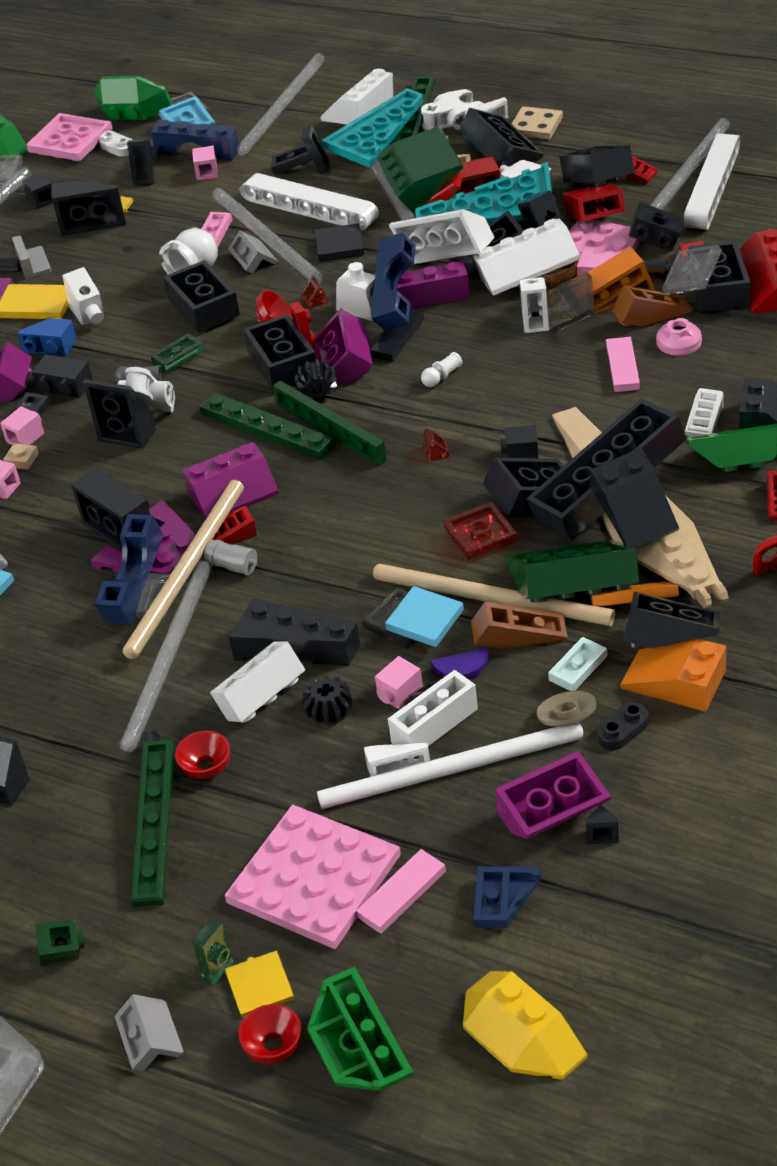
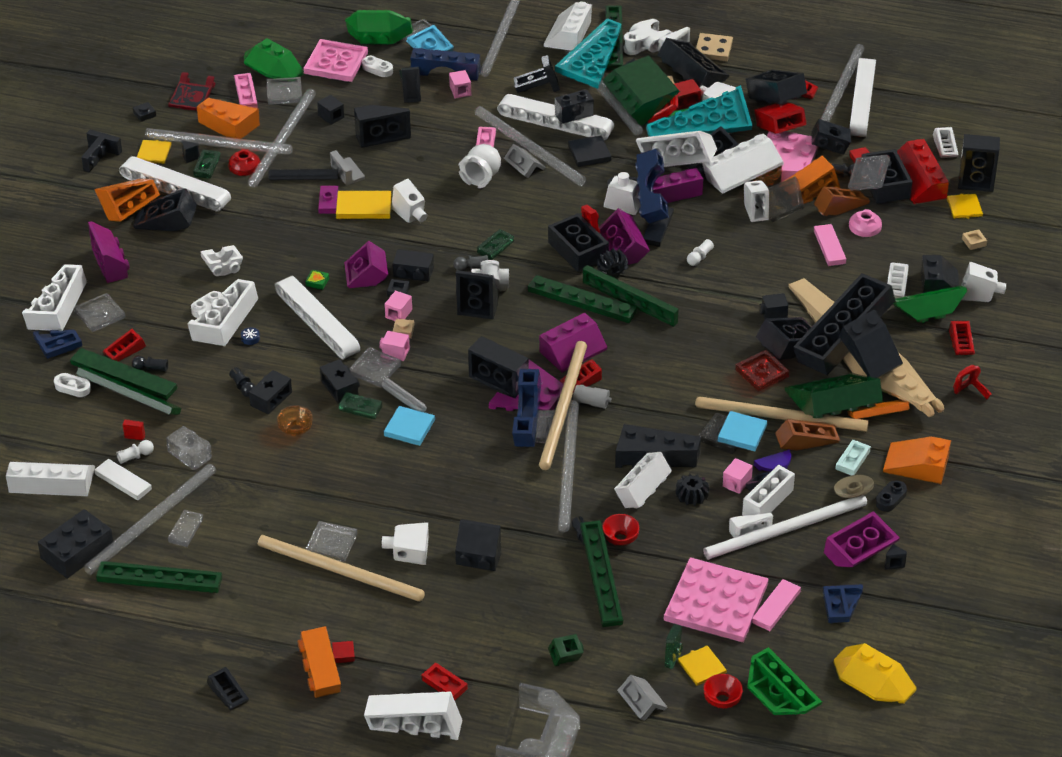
camera: 15 degrees left, 0 degrees up
blue slope [18,318,77,356] -> none
black brick [163,260,240,333] -> none
red piece [255,290,292,323] -> none
clear red slope [301,276,328,308] -> none
clear red slope [422,428,450,462] -> none
black brick [517,190,566,229] -> none
black slope [623,591,720,649] -> none
none -> black brick [555,89,594,124]

